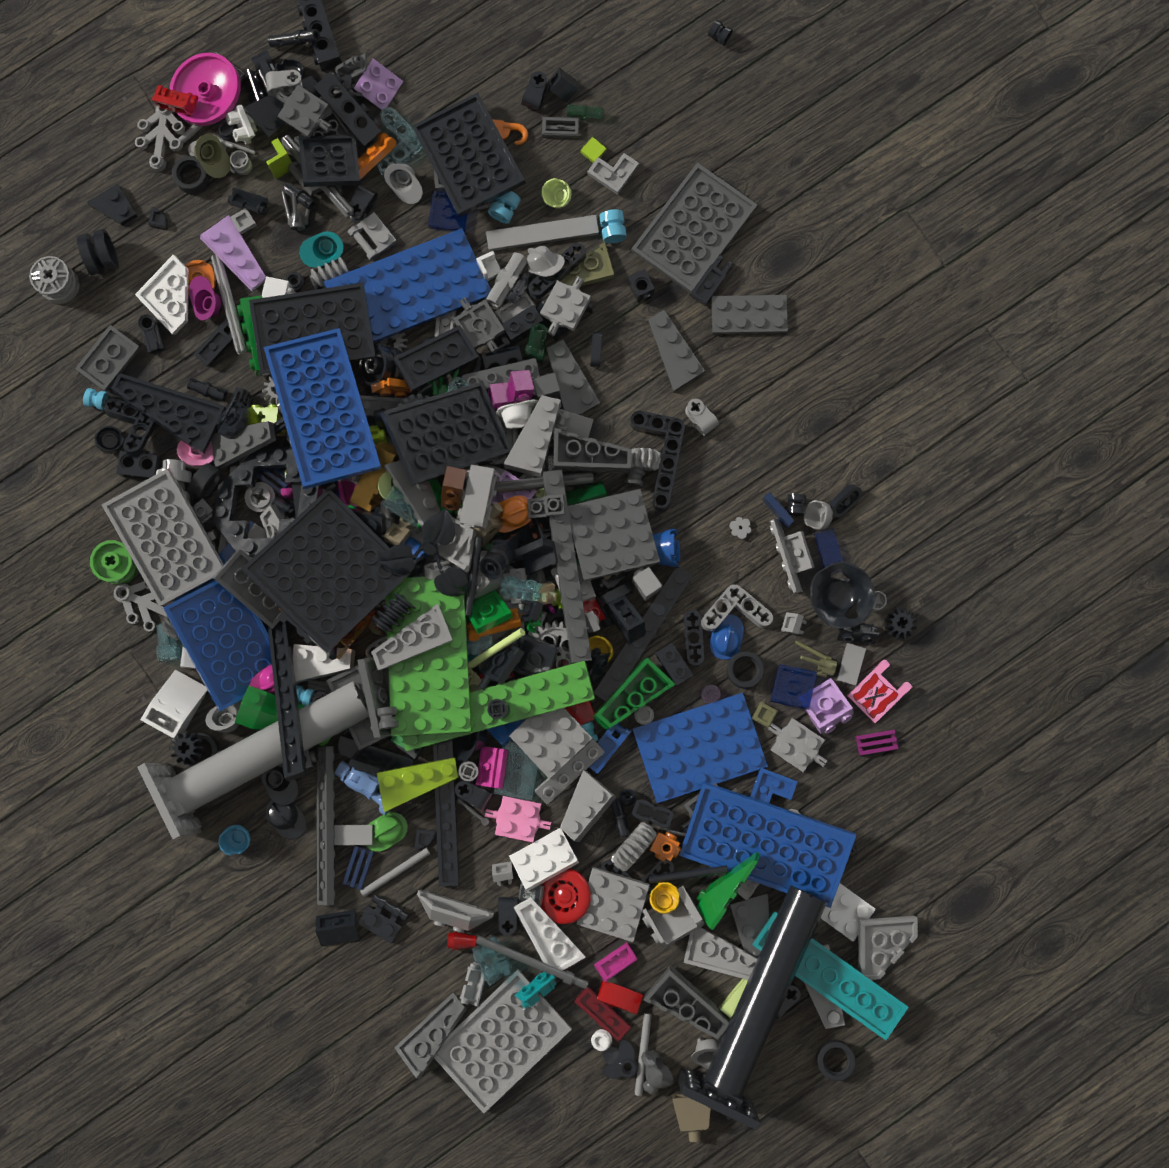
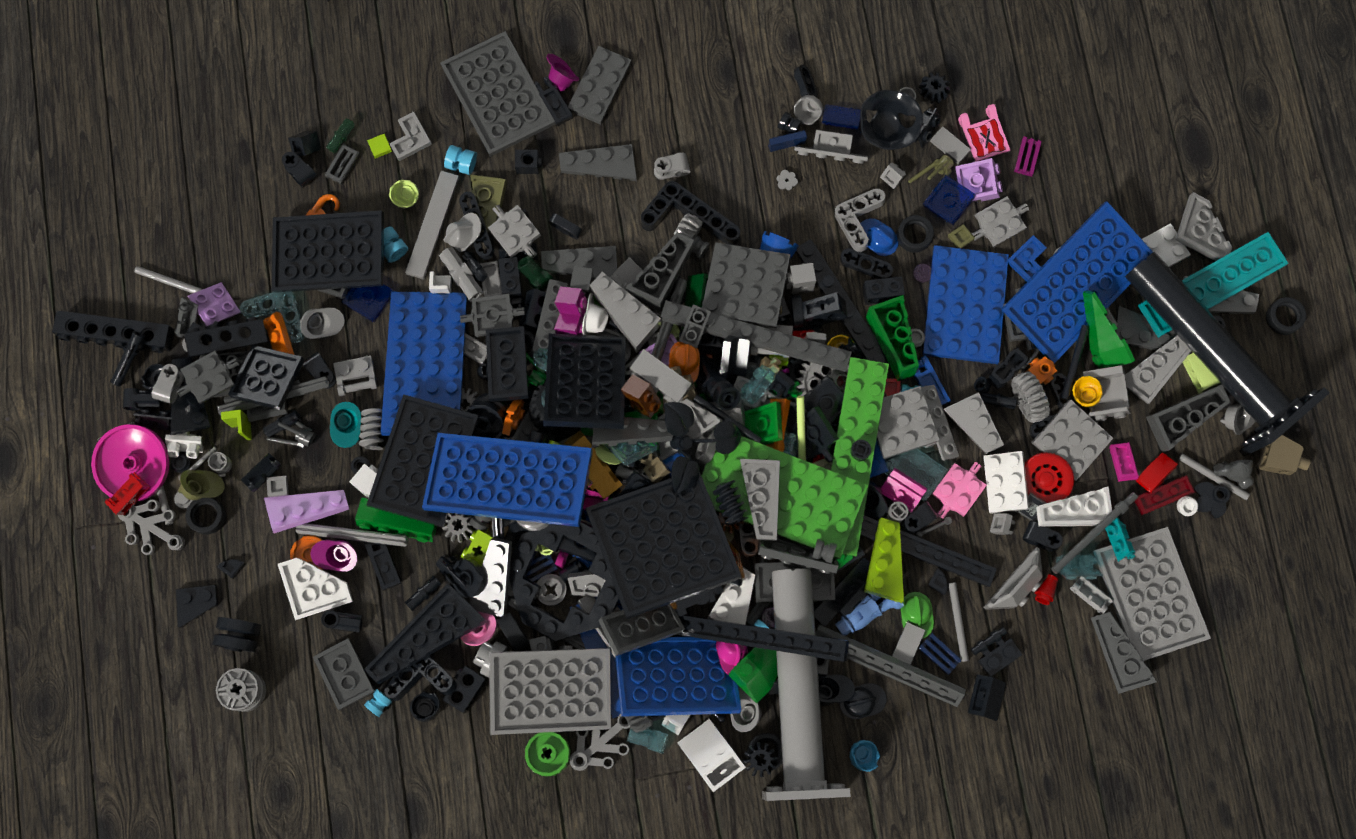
camera: 70 degrees left, 5 degrees down
none -> light grey bar [134,266,203,293]
none -> magenta piece [546,54,579,91]

